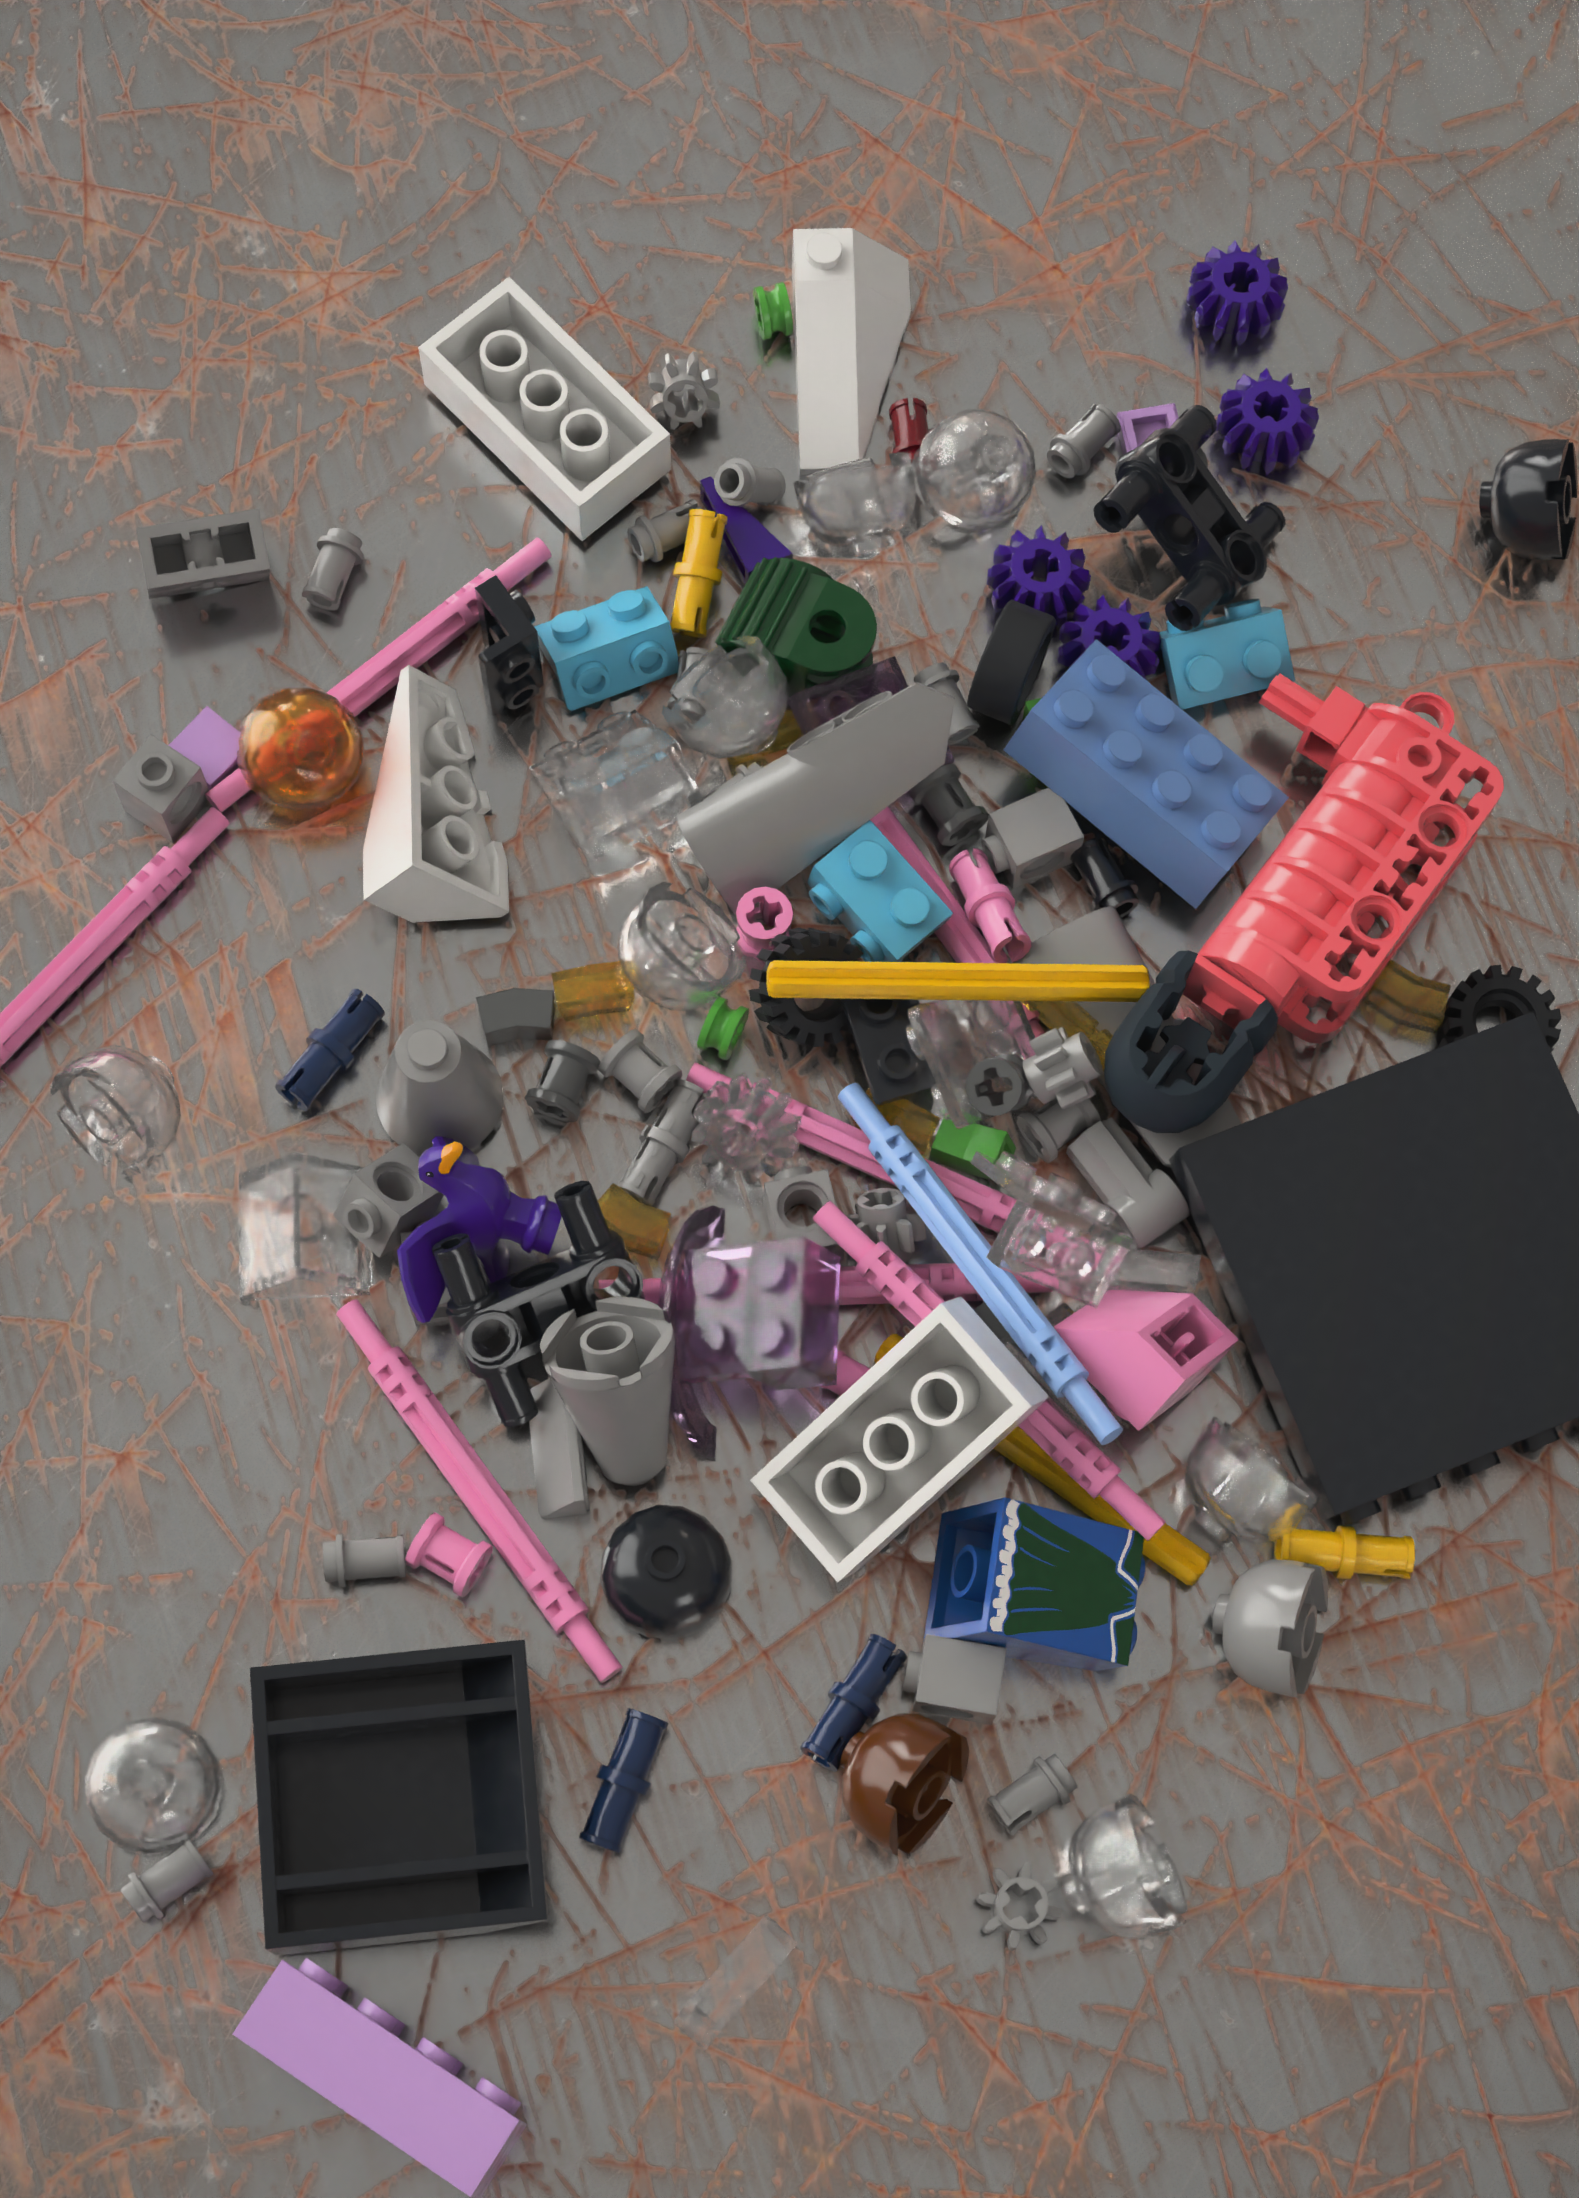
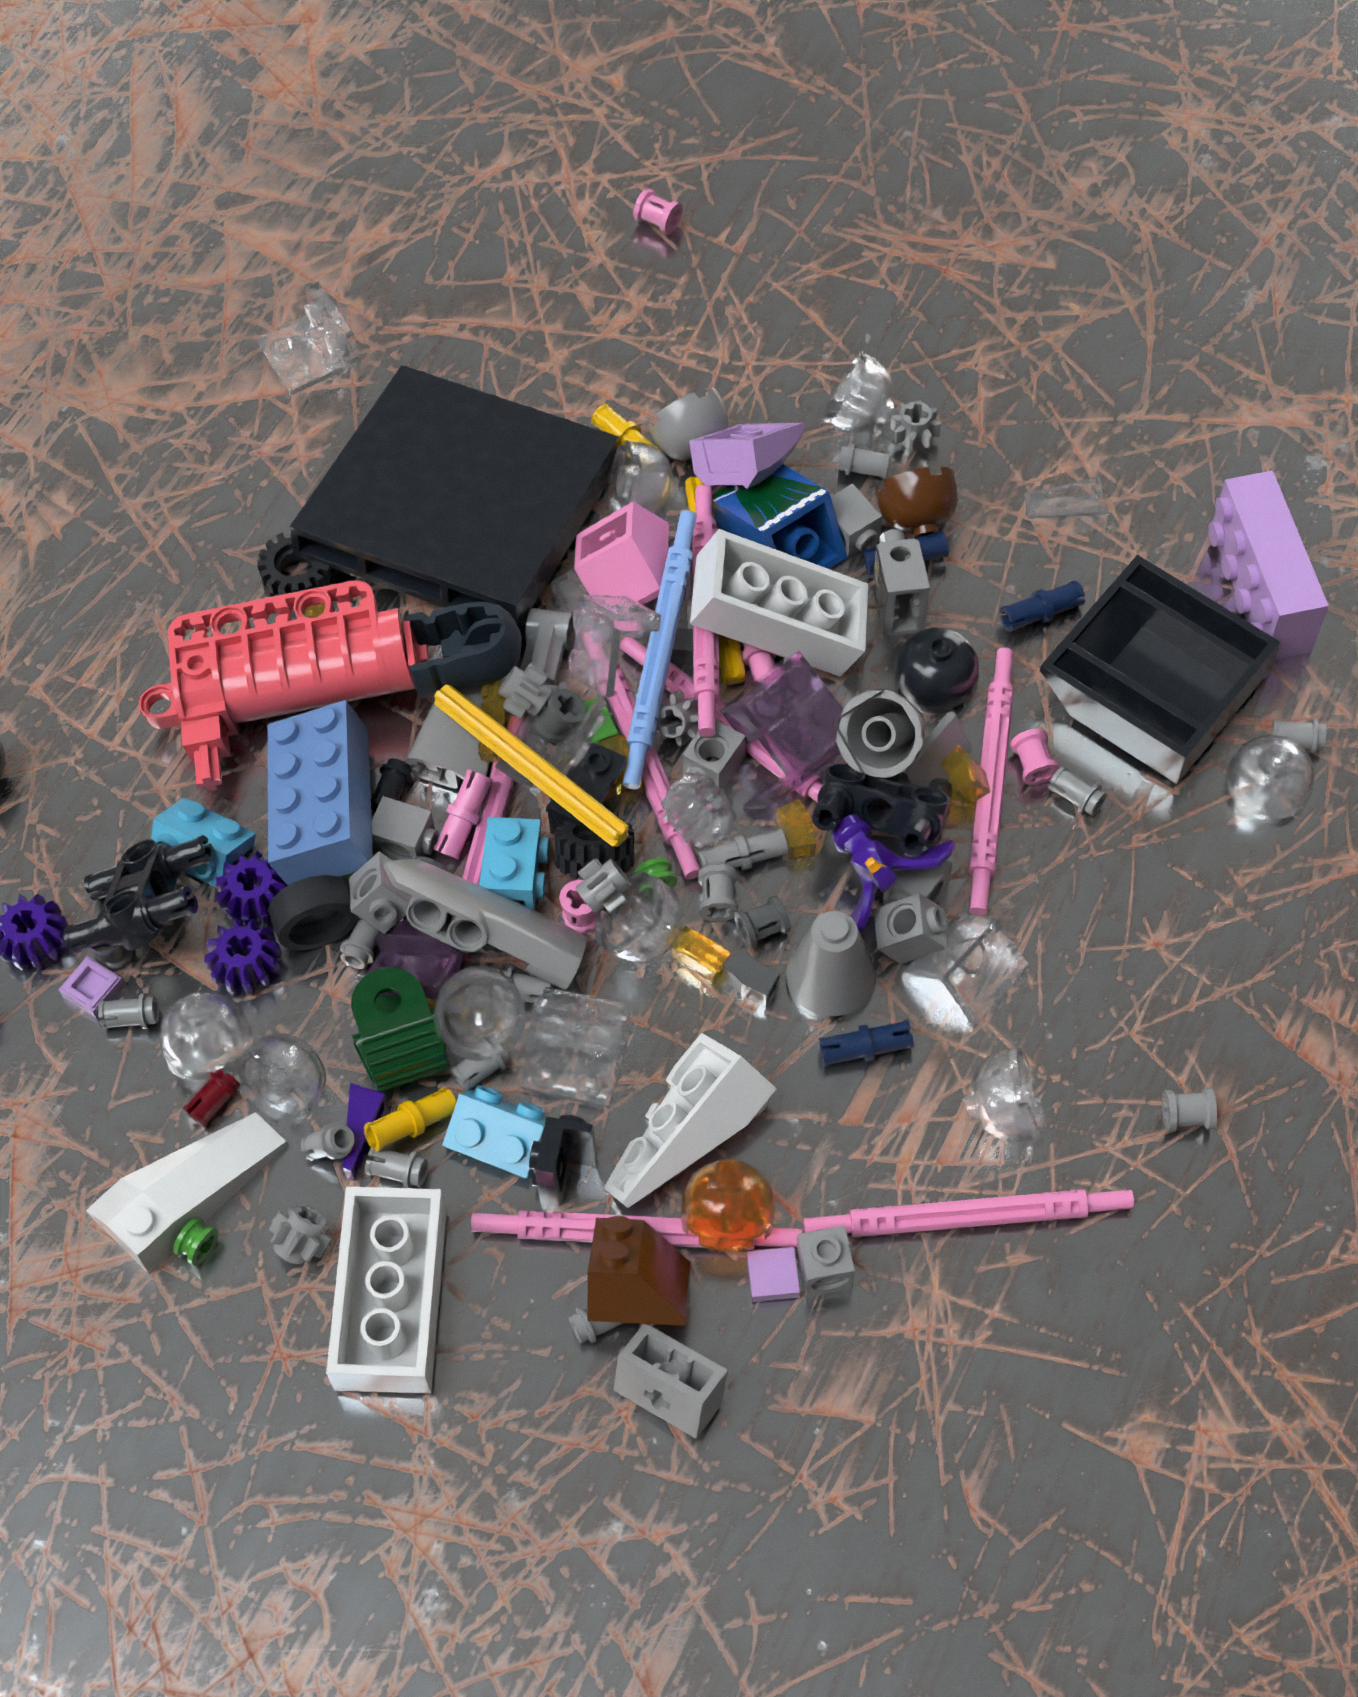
camera: 130 degrees left, 10 degrees down
none -> light grey brick [349,851,412,934]
none -> light grey gear [575,859,632,914]
none -> reddish brown slope [587,1216,690,1326]
none -> lavender slope [689,423,806,489]
none -> light grey torso [874,529,930,636]
none -> clear yellow piece [940,745,991,805]

